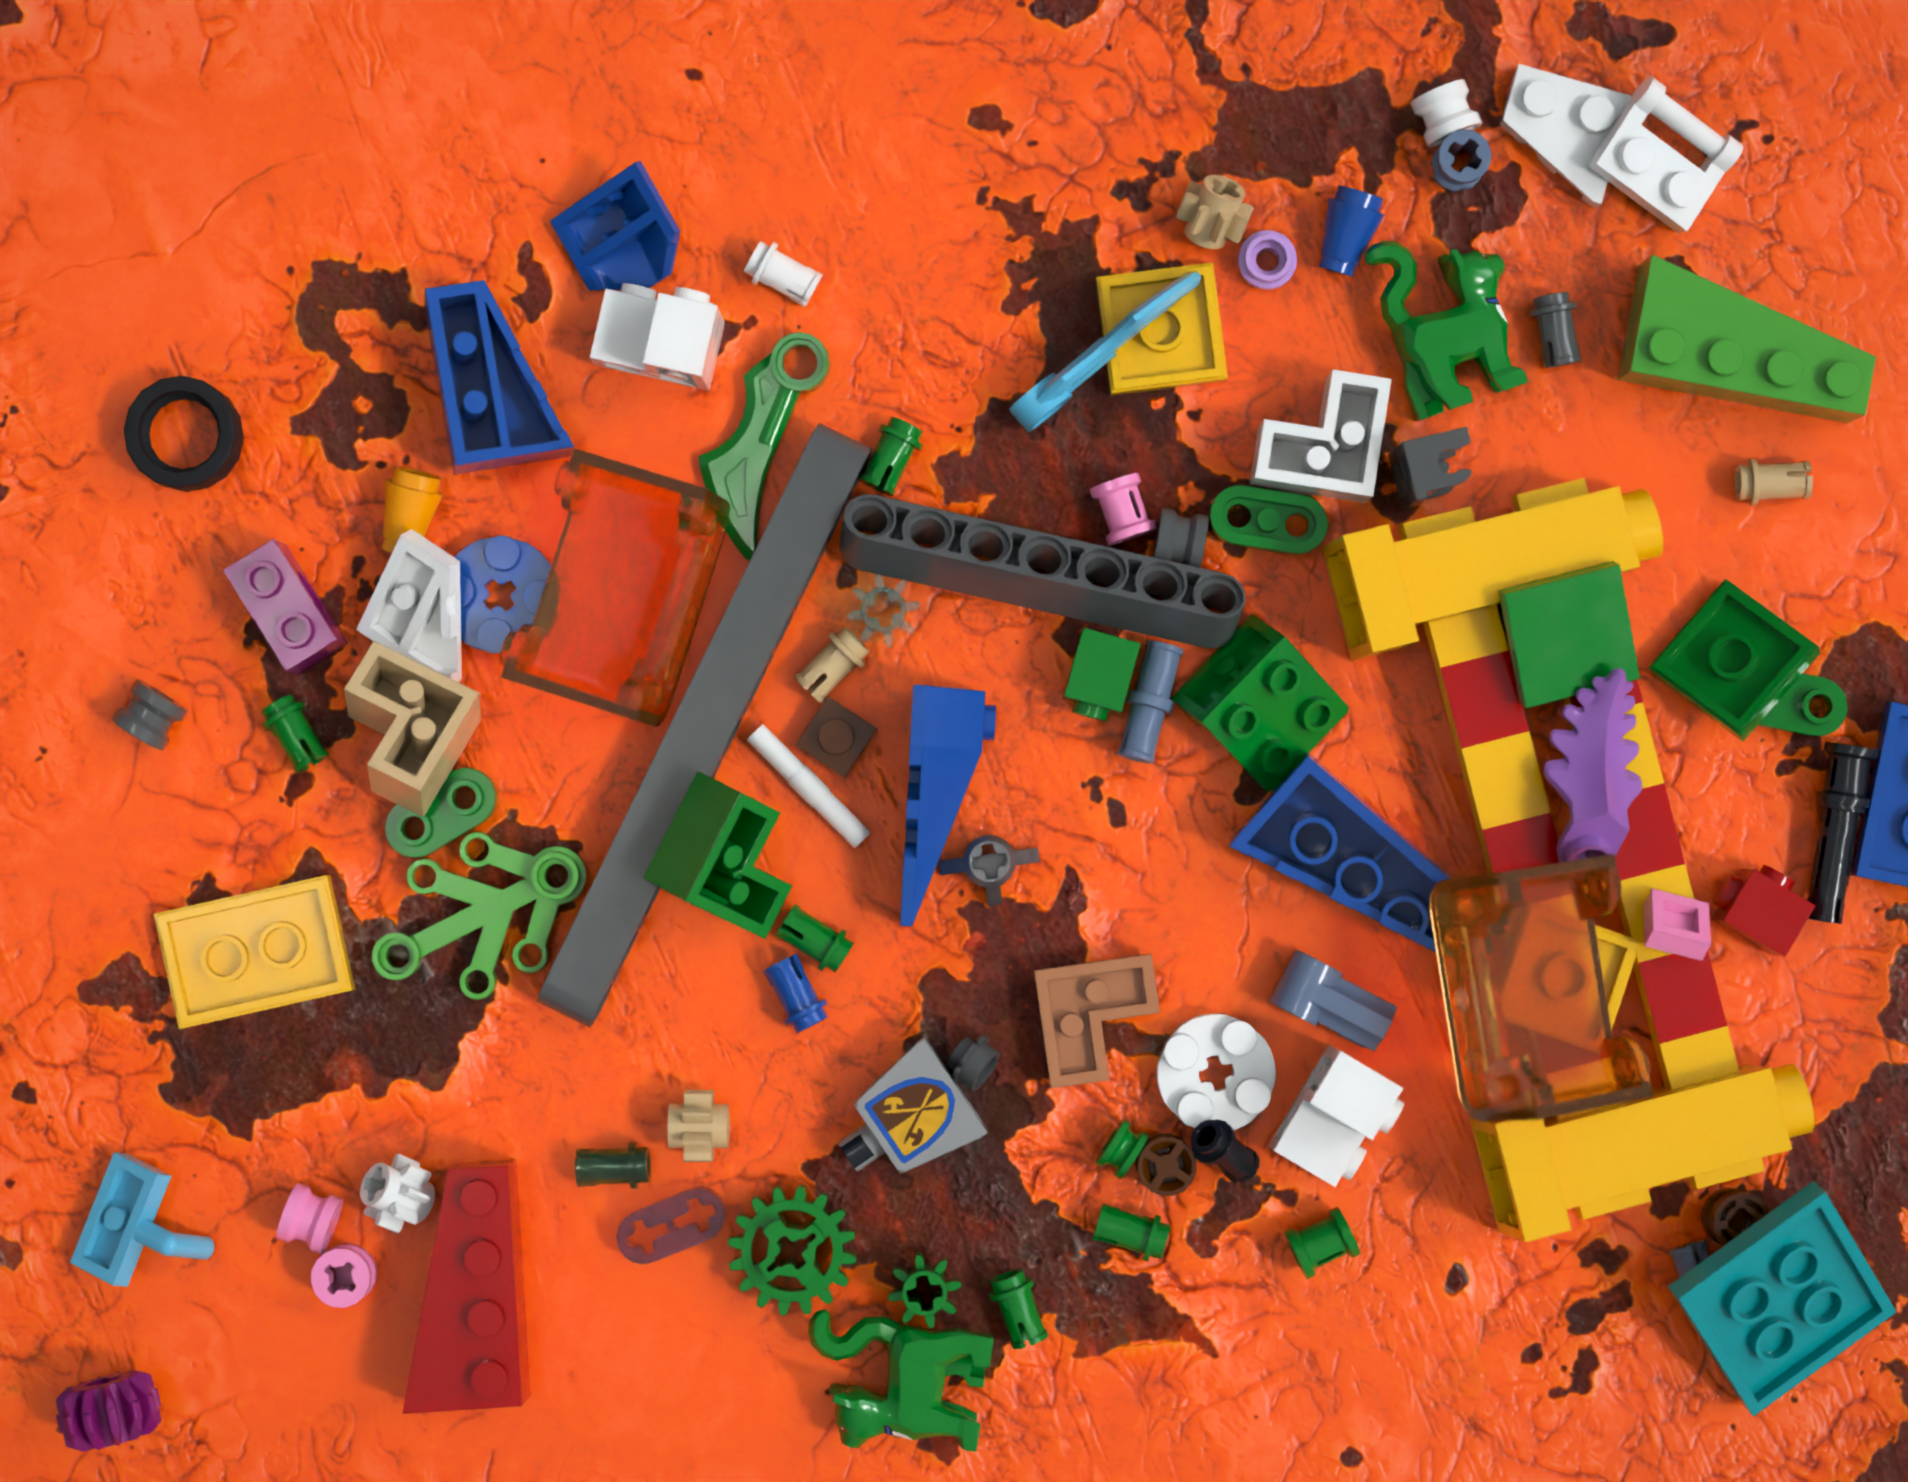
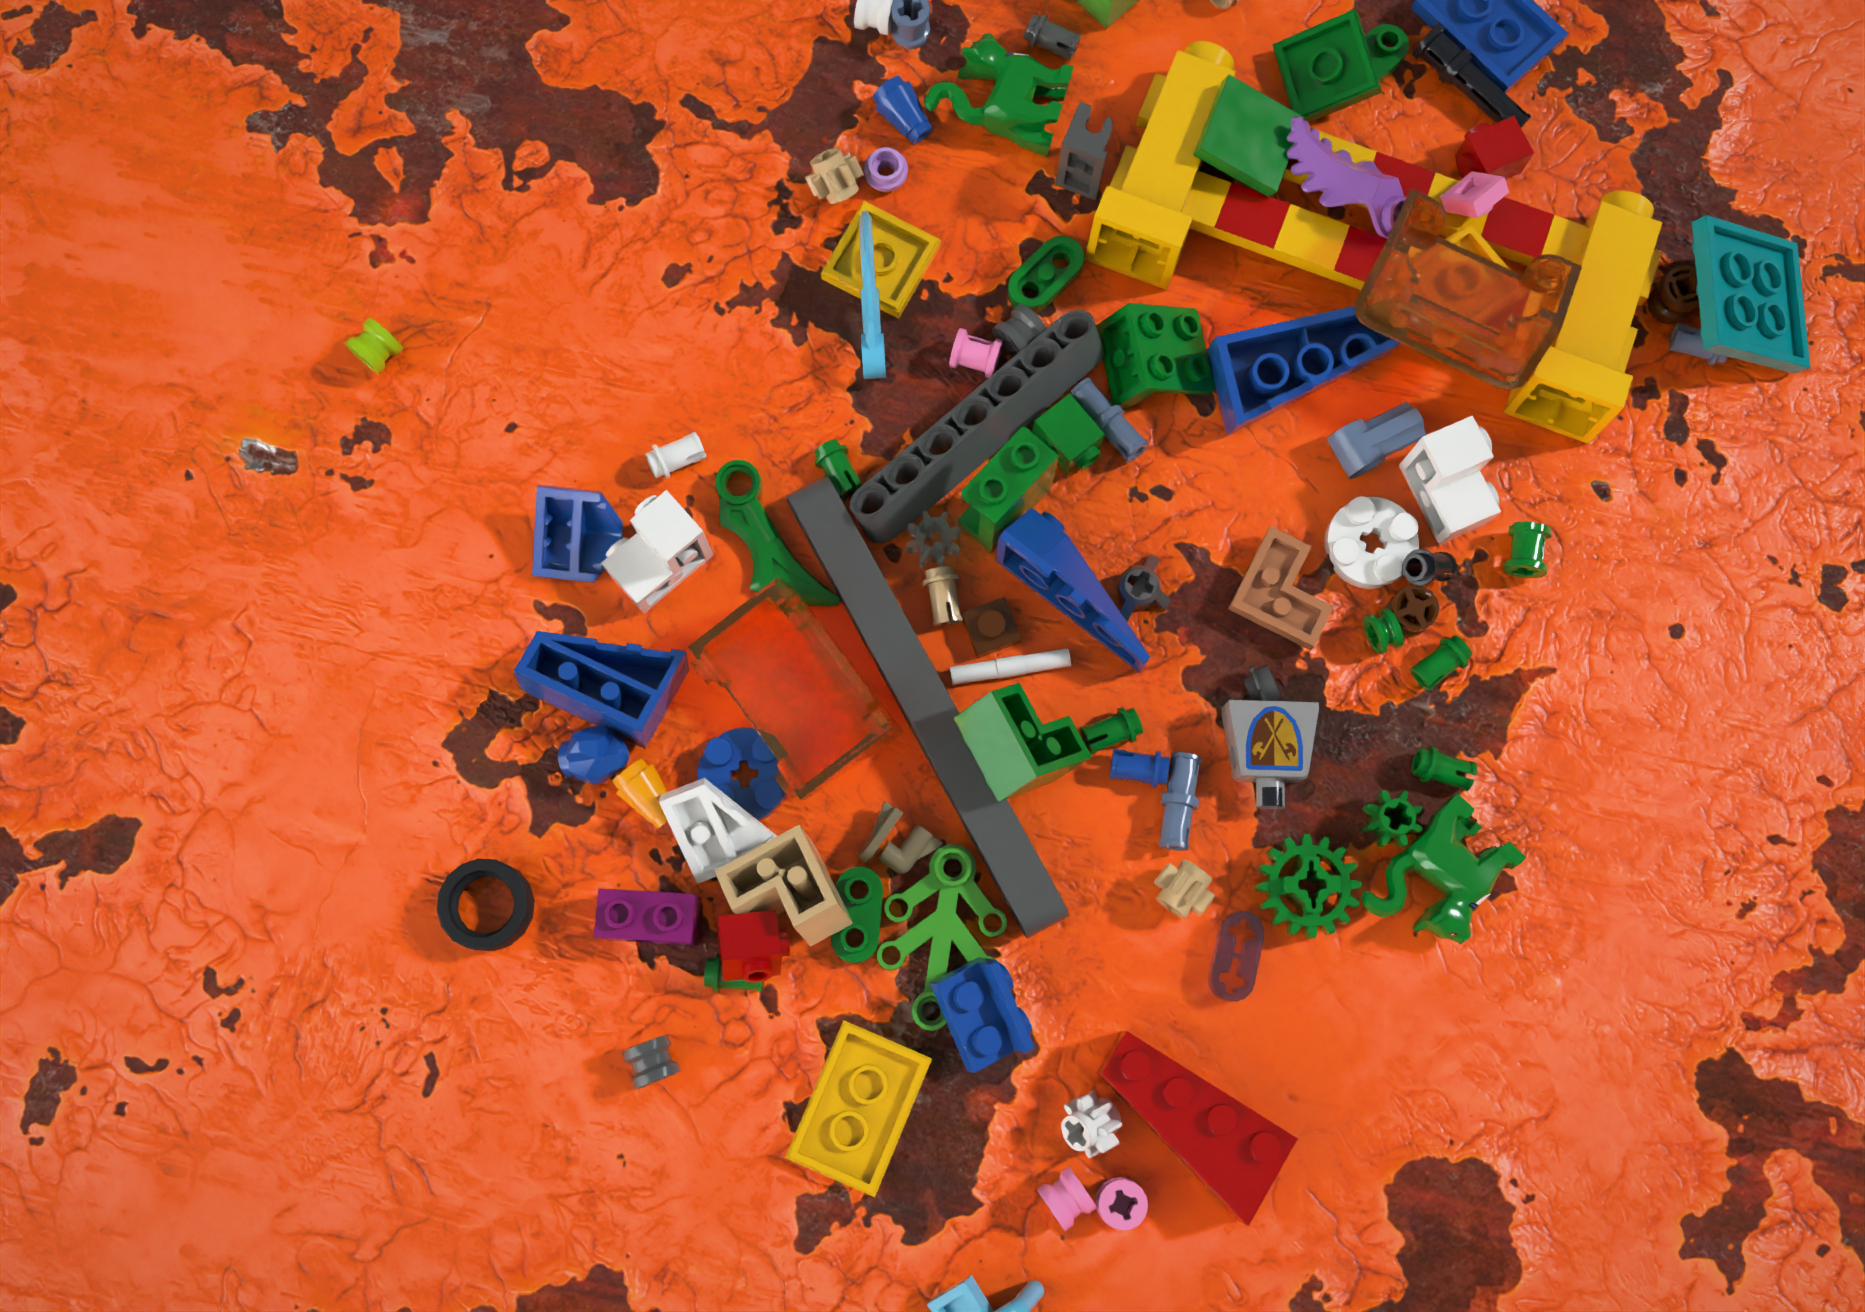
camera: 55 degrees left, 10 degrees down
pin [575,1141,651,1189] -> none
white brick [1249,369,1392,503] -> none
none -> blue rock [558,726,629,785]
none -> red brick [717,910,790,983]
none -> dark tan piece [857,801,942,874]
none -> blue bracket [930,957,1034,1073]
none -> green panel [957,427,1059,553]
none -> sand blue pin [1158,752,1201,851]

